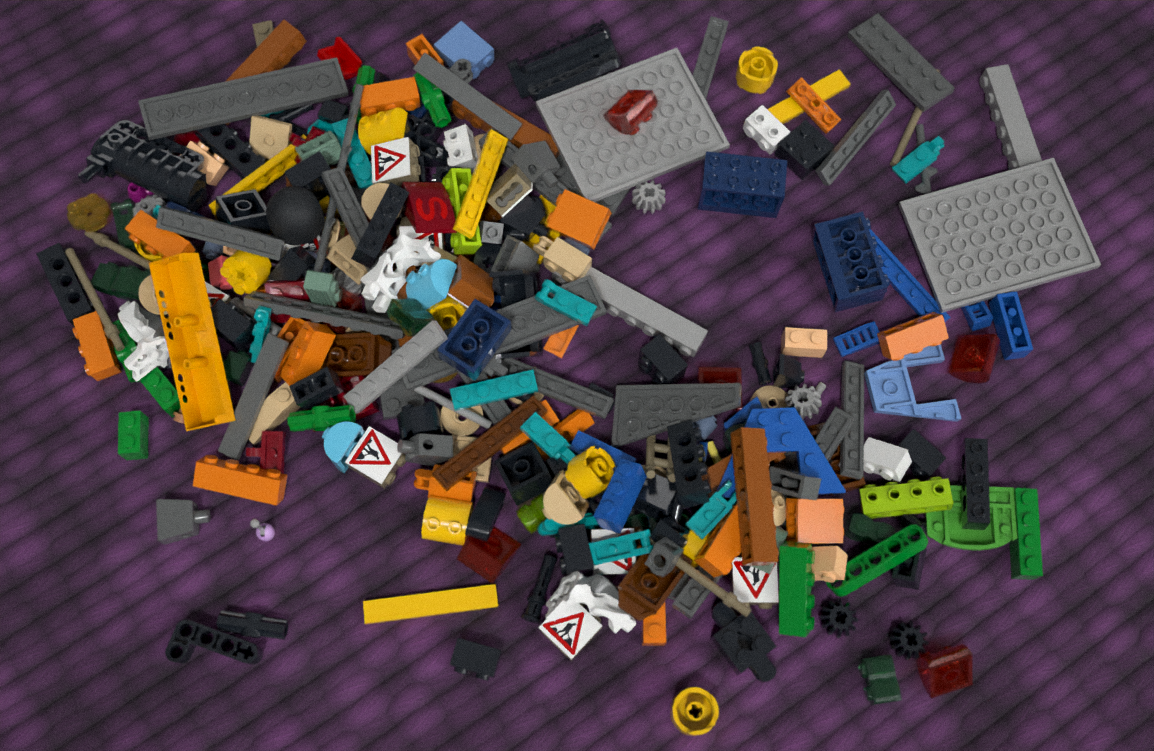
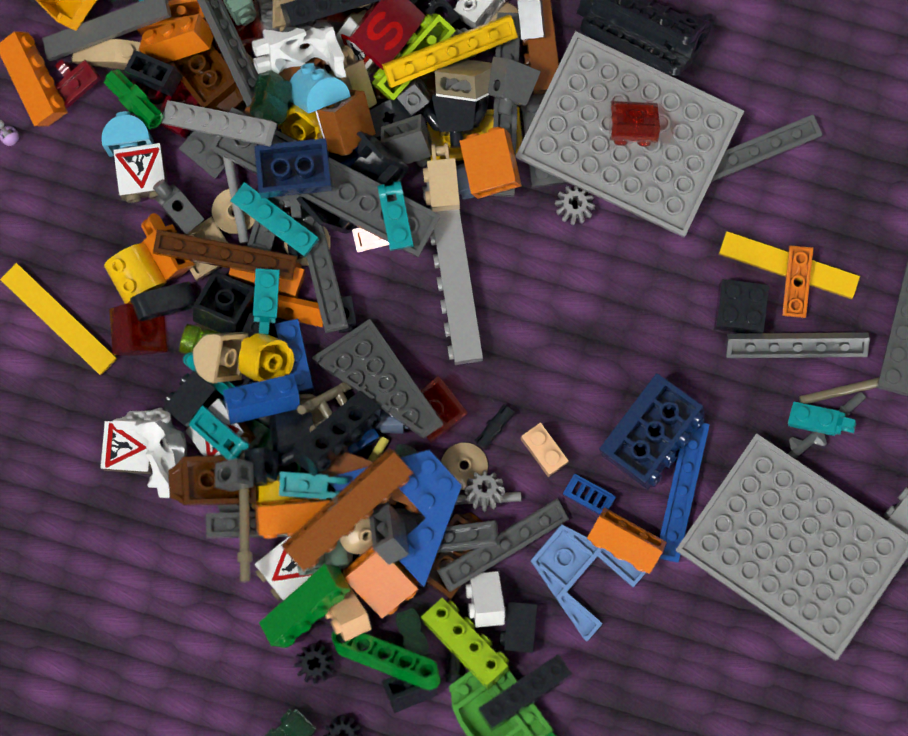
camera: 55 degrees right, 10 degrees up
black brick [396,402,444,440] -> none
black brick [450,638,502,681] -> none
black pin [521,555,557,624] -> none
black brick [638,334,688,385] -> none
orange brick [641,602,666,646] -> none
yellow brick [670,687,719,736] -> none
dark blue brick [697,151,787,218] -> none
black brick [710,602,777,682] -> none
blue slope [724,397,763,433] -> none
yellow brick [736,47,778,94] -> none
white brick [743,105,790,155] -> none
black slope [772,354,805,389] -> none
clear red brick [948,334,1000,383] -> none
blue slope [961,301,993,331] -> none
blue brick [989,291,1033,360] -> none

